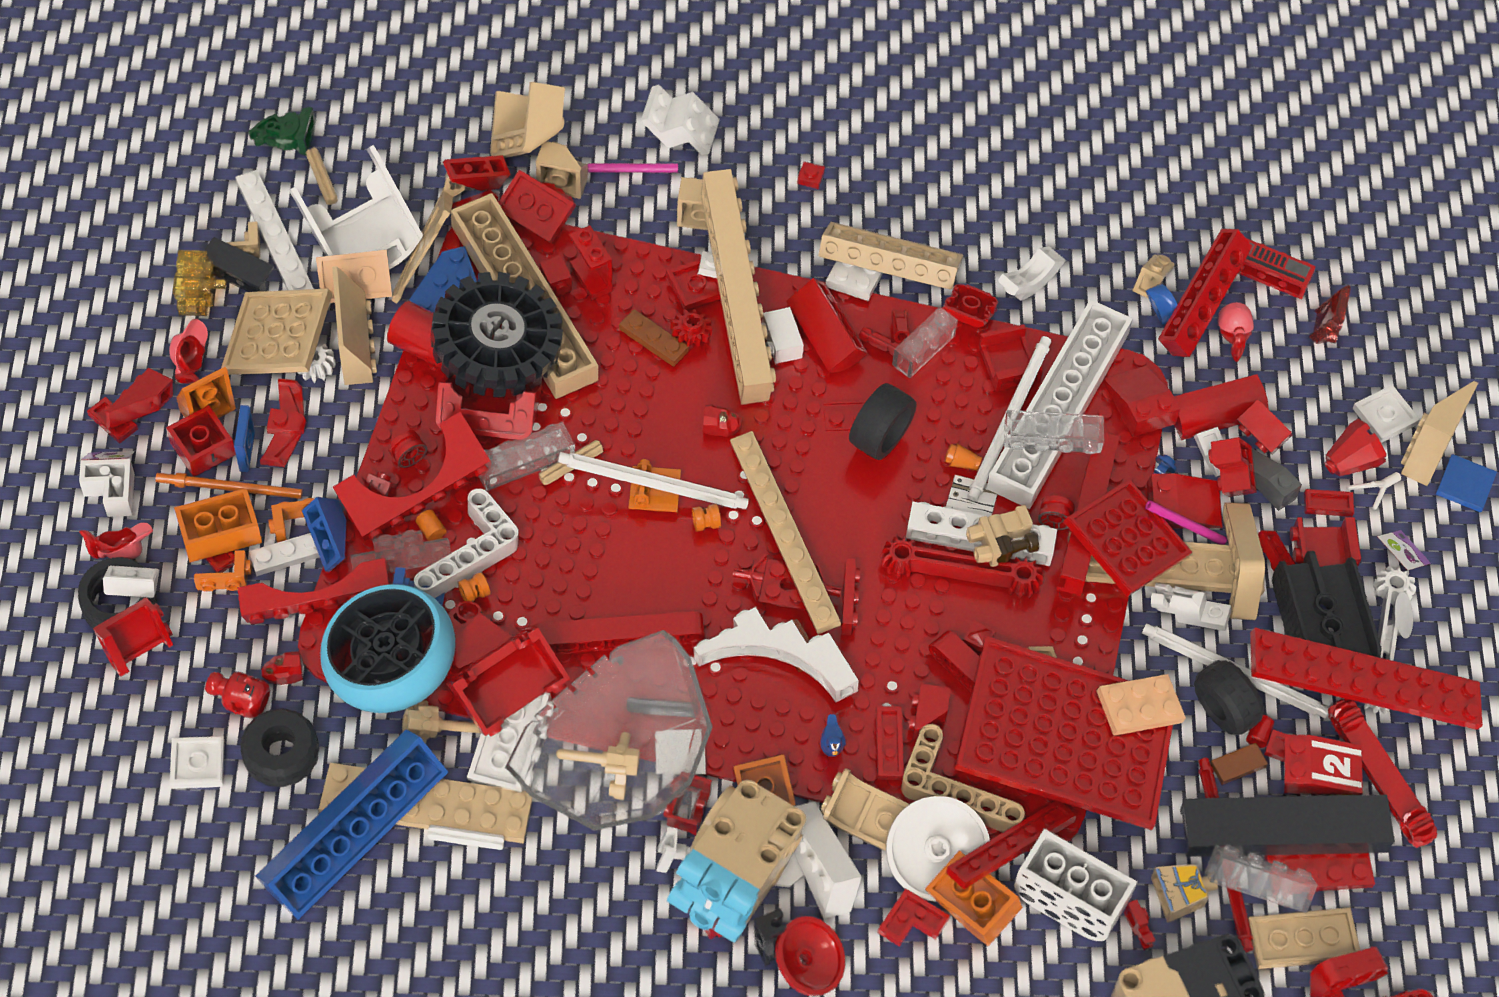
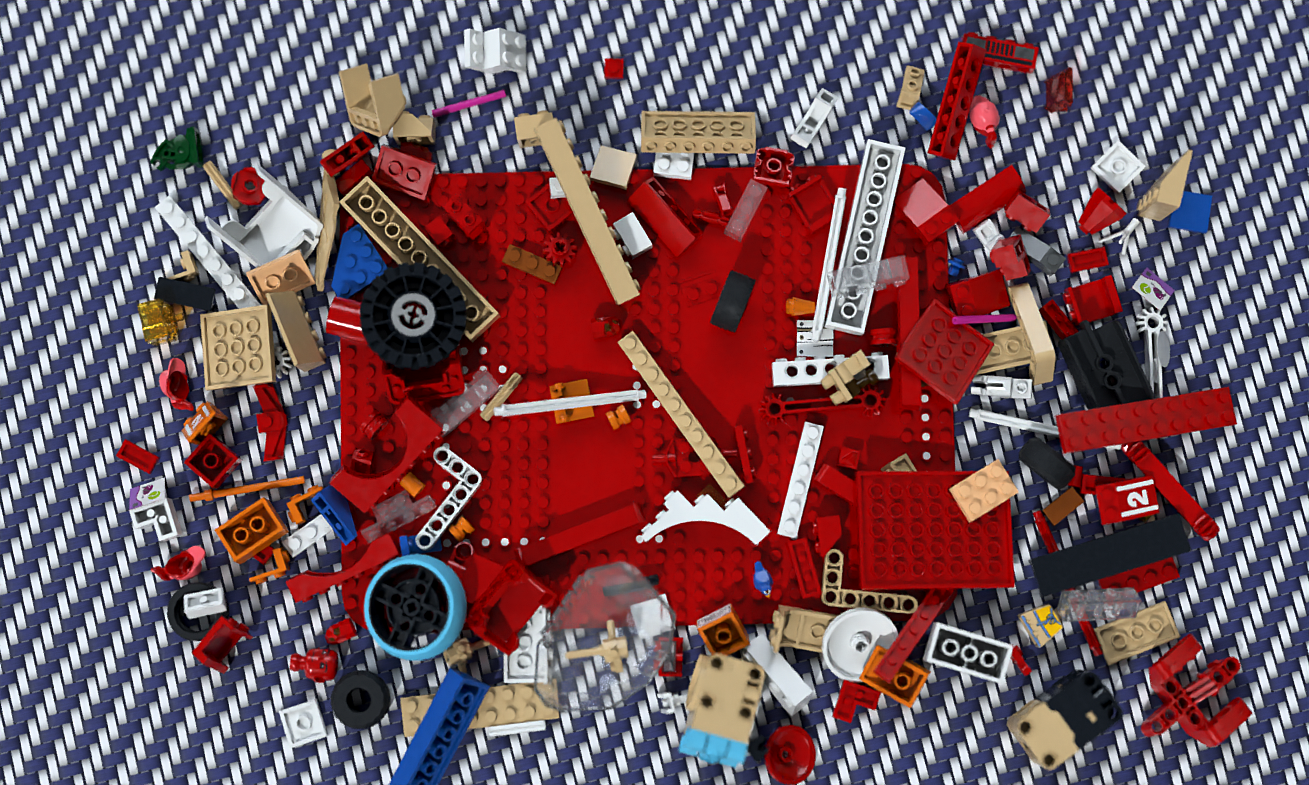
camera: 10 degrees left, 25 degrees up
red slope [105,368,173,429] -> none
blue tile [234,405,255,472] -> none
none -> red plate [231,167,266,205]
none -> tan tile [590,145,637,190]
none -> white plate [777,422,824,539]

